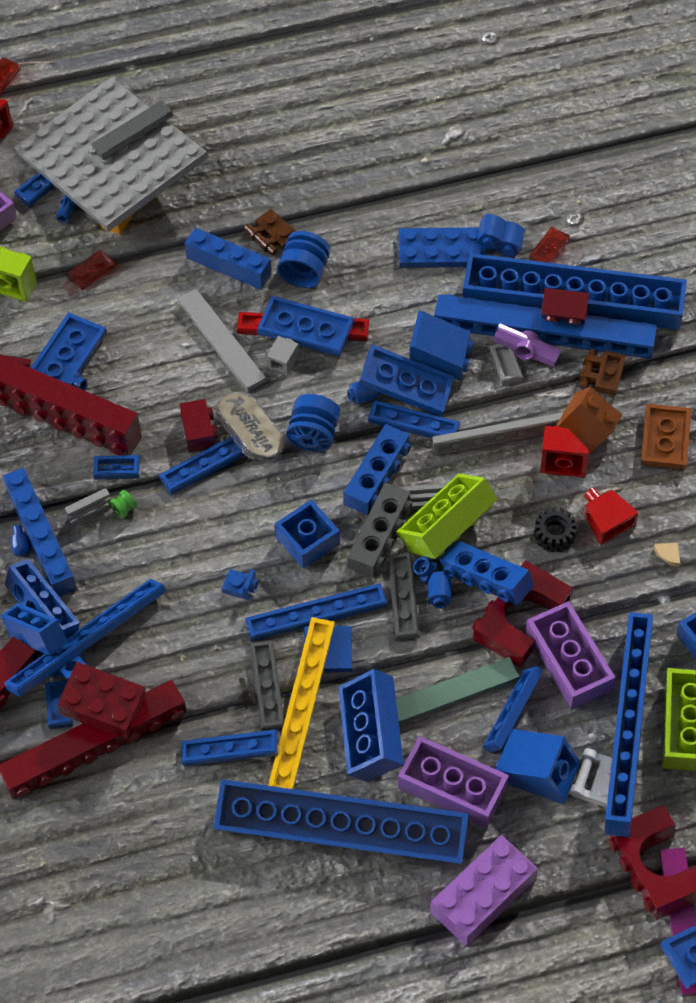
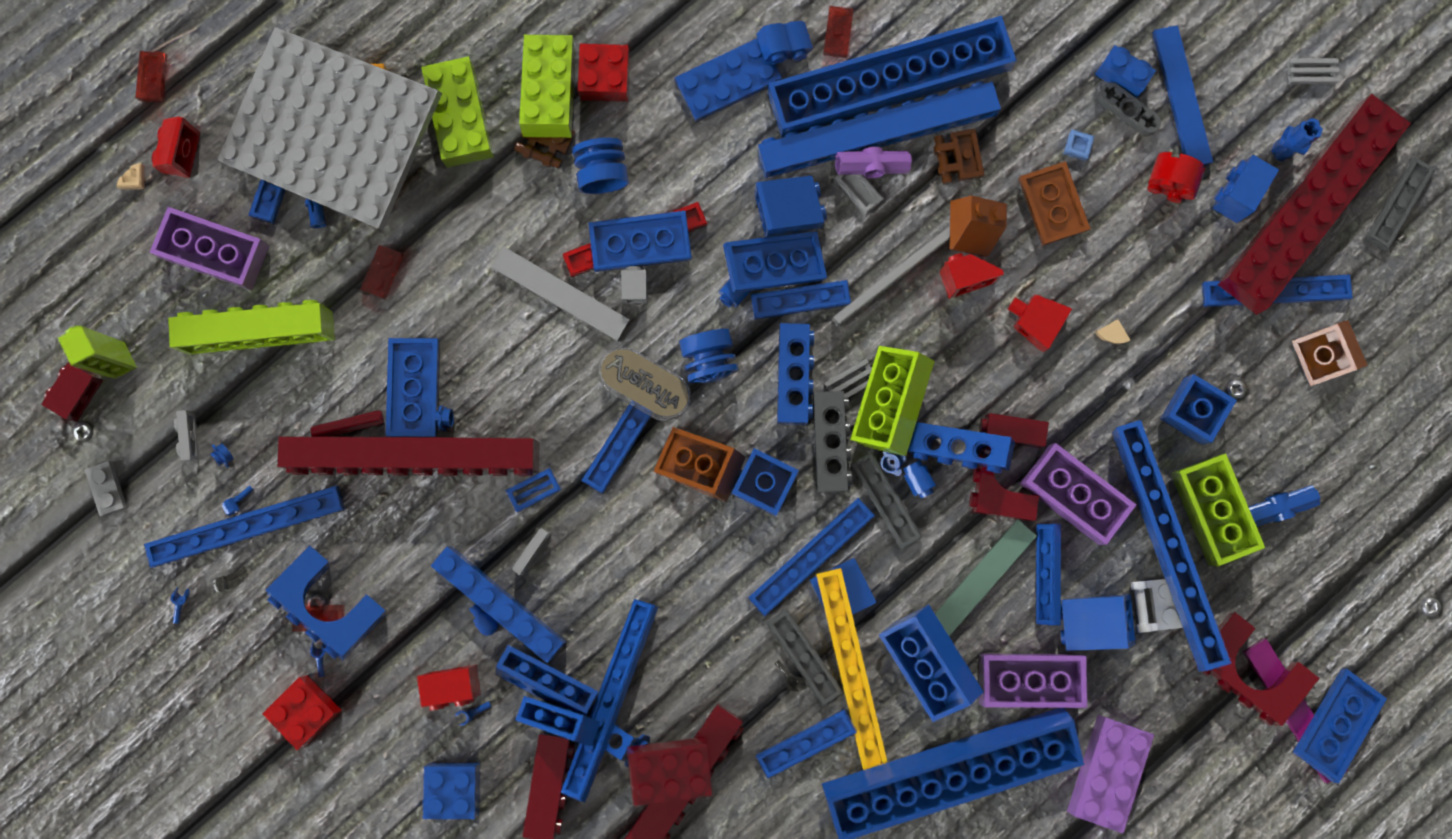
camera: 30 degrees left, 25 degrees up
blue tile [45,680,73,729] -> none
dark grey tile [91,100,174,160] -> none
bright green wheel [108,490,138,519] -> none
dark red brick [179,399,218,453] -> none
blue brick [185,228,272,290] -> none
blue bracket [222,569,259,600] -> none
black tyre [534,507,577,553] -> none
dark red brick [541,288,589,326] -> none
none -> lime brick [421,56,494,168]
none -> lime brick [519,35,575,138]
none -> red brick [578,44,630,102]
none -> dark orange slope [653,427,746,502]

